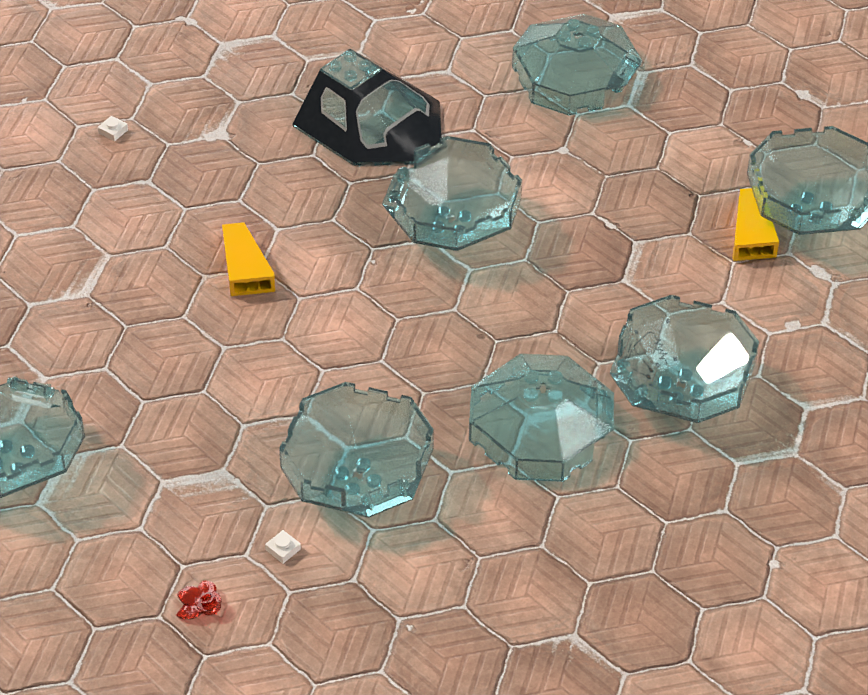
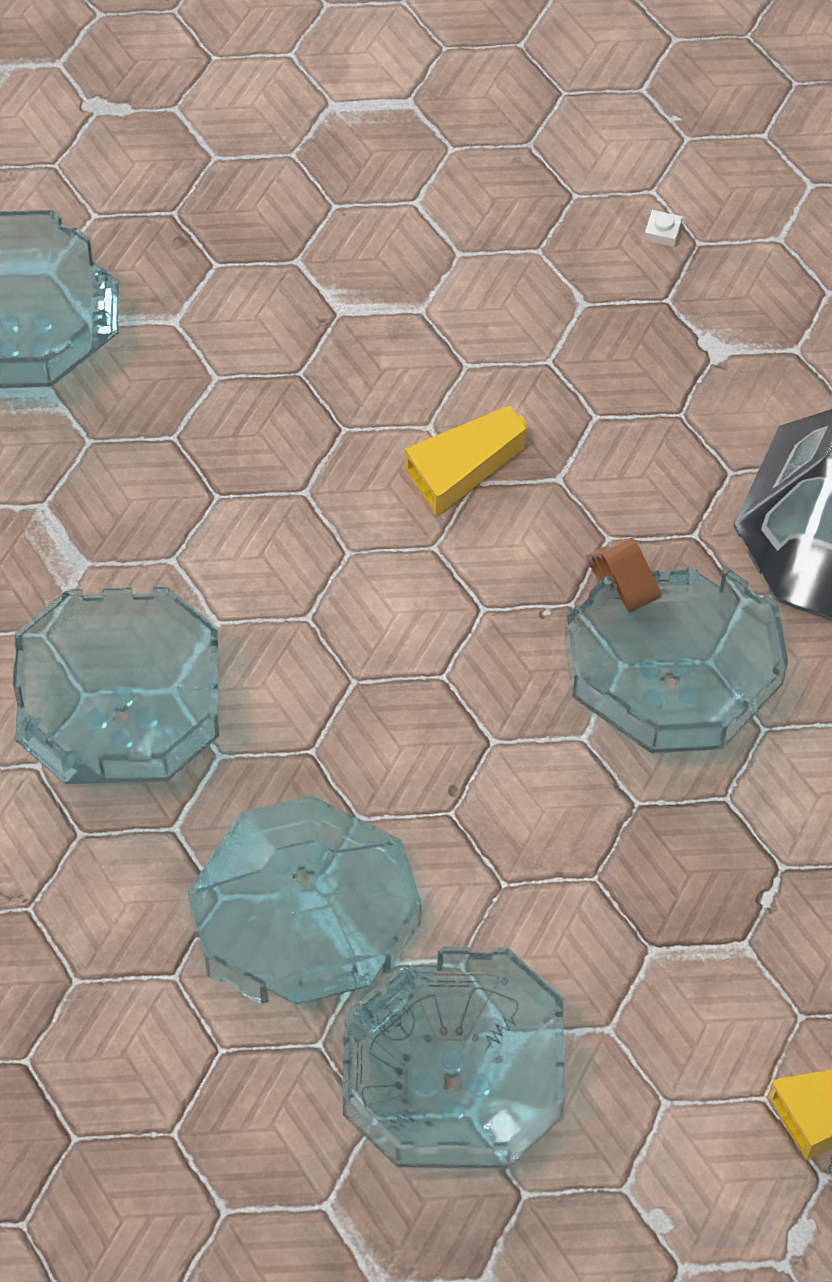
camera: 70 degrees right, 10 degrees up
none -> dark orange beam [586,538,662,613]

